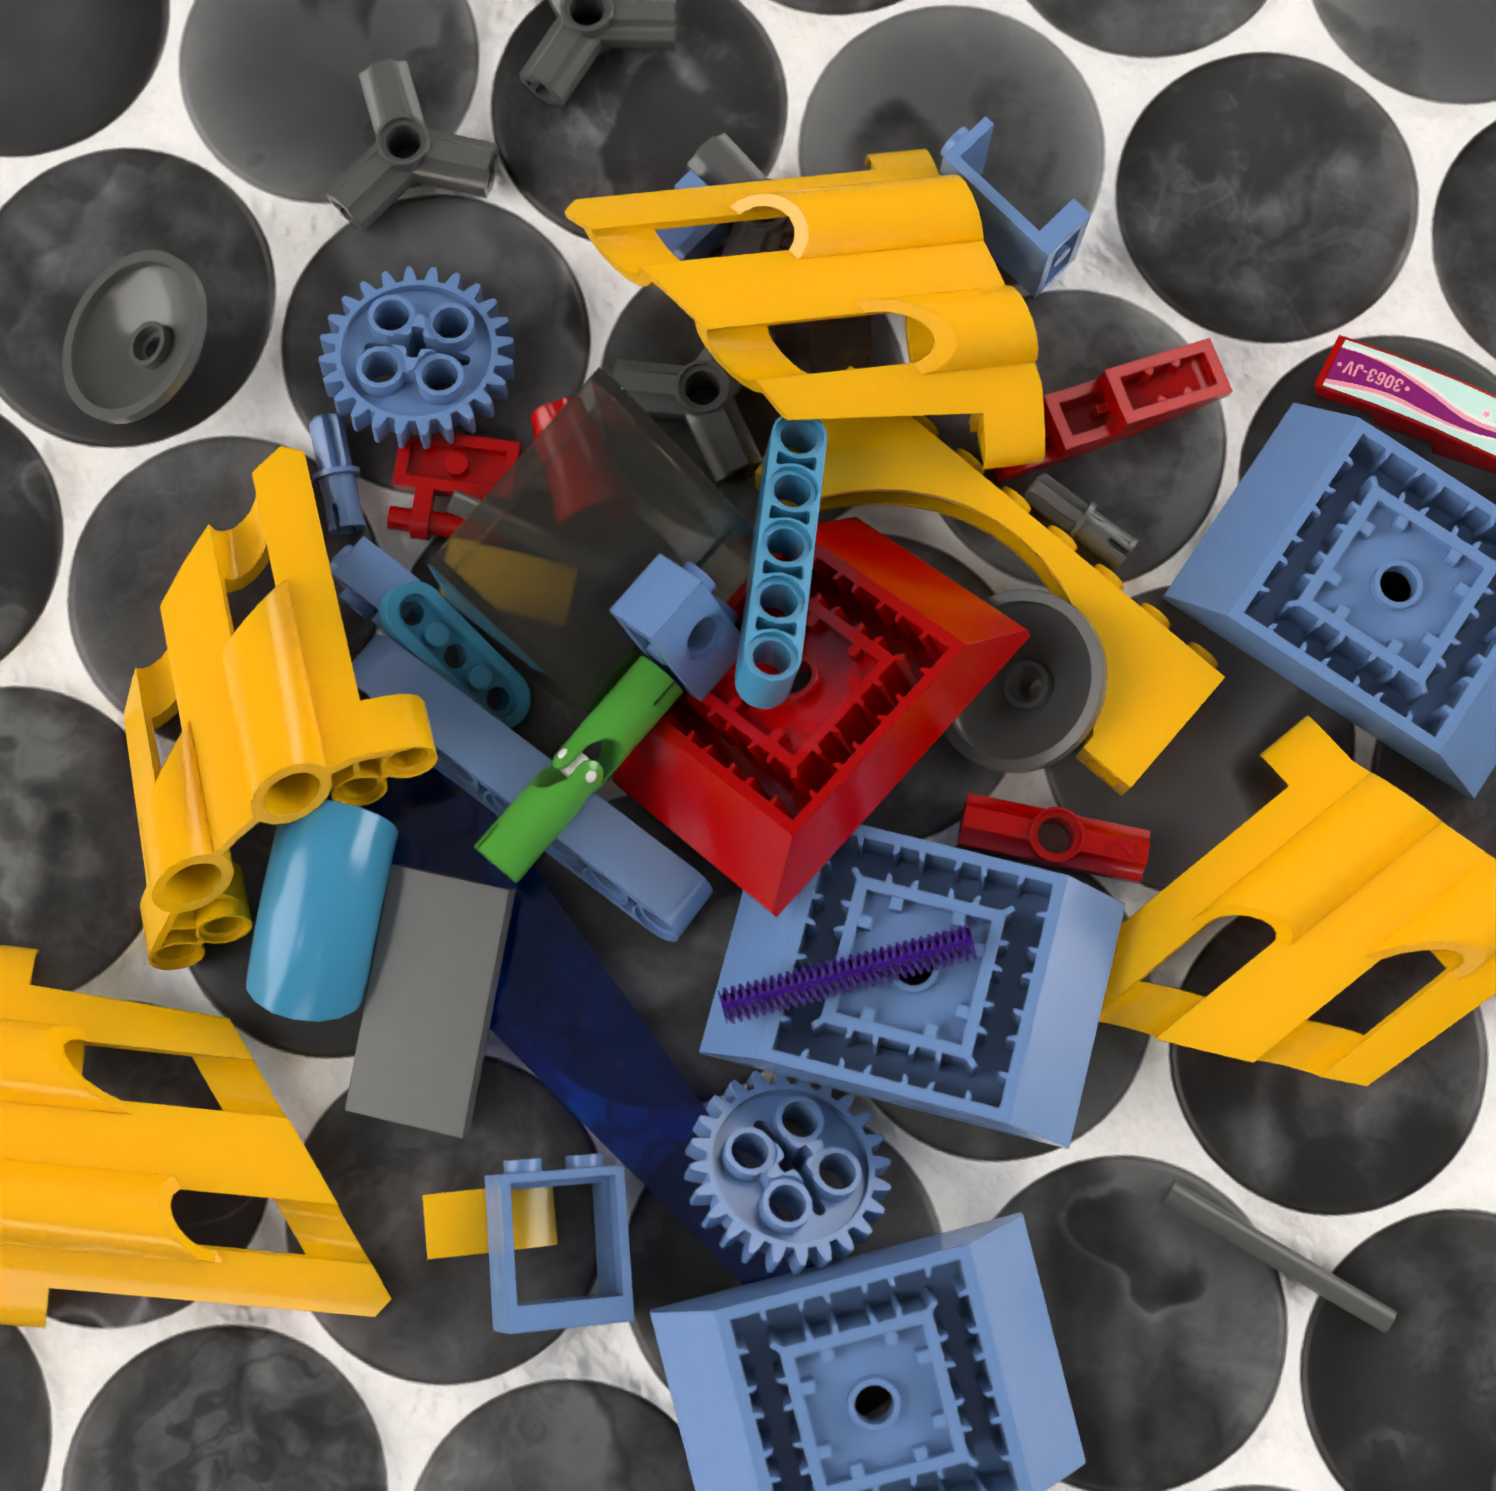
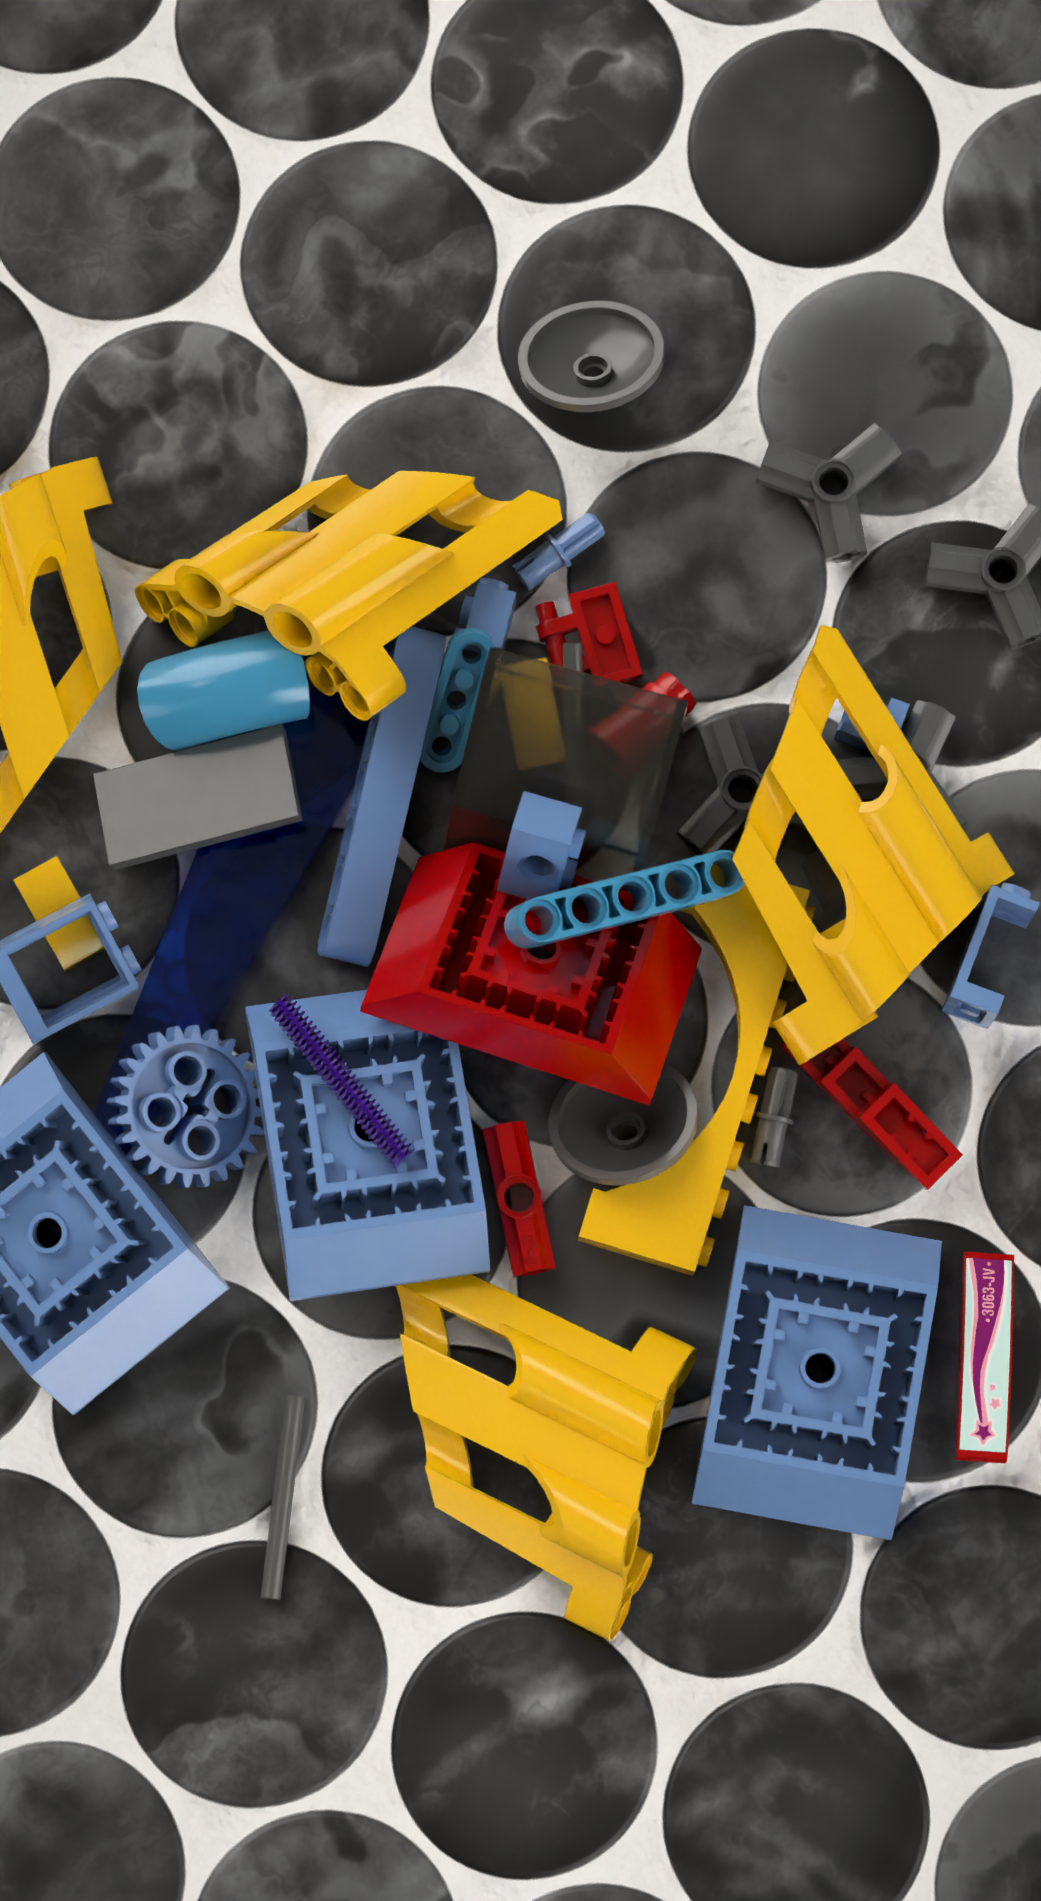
camera: 65 degrees right, 0 degrees up
medium blue gear [318,266,515,449] -> none
bright green piece [474,656,683,884] -> none

